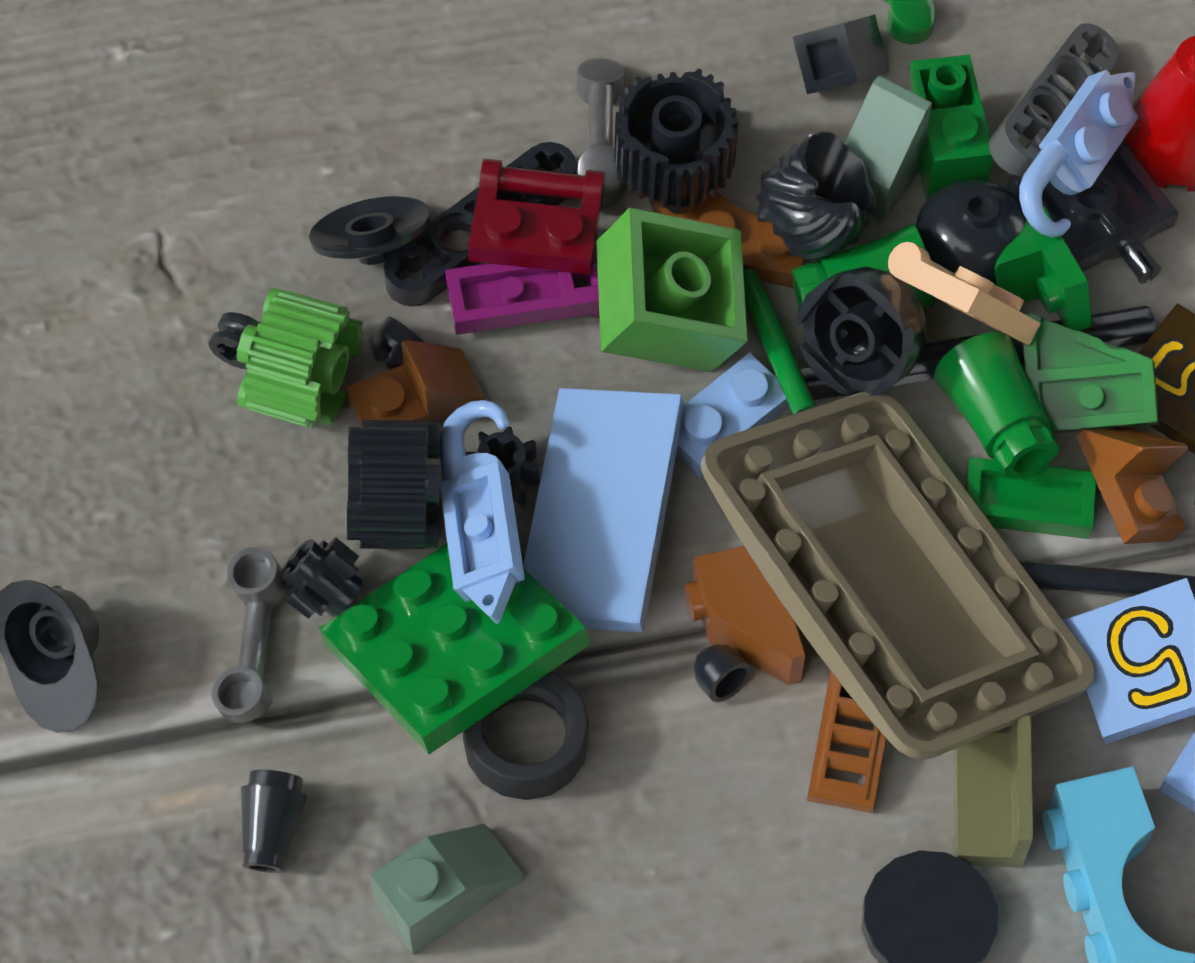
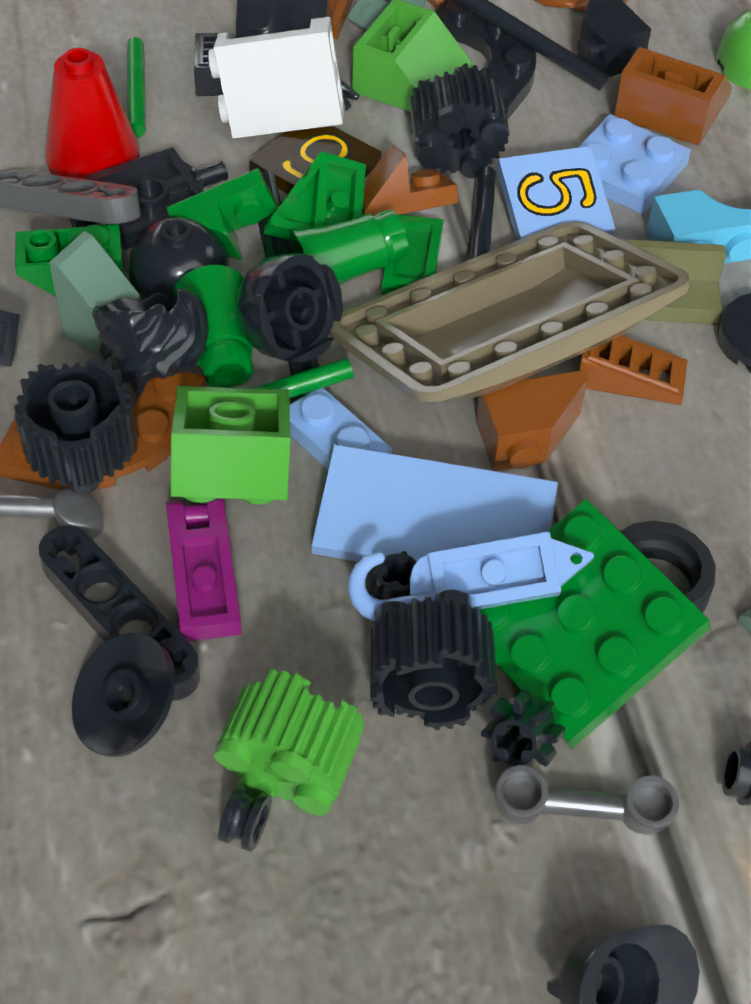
camera: 90 degrees left, 10 degrees down
dark orange slope [346,340,486,427] -> none
black hinge [372,316,425,370] -> none
dark red plate [468,158,605,275] -> none
black hinge [694,644,752,702] -> none
light nougat plate [888,242,1041,346] -> none
light blue plate [1019,70,1139,238] -> none

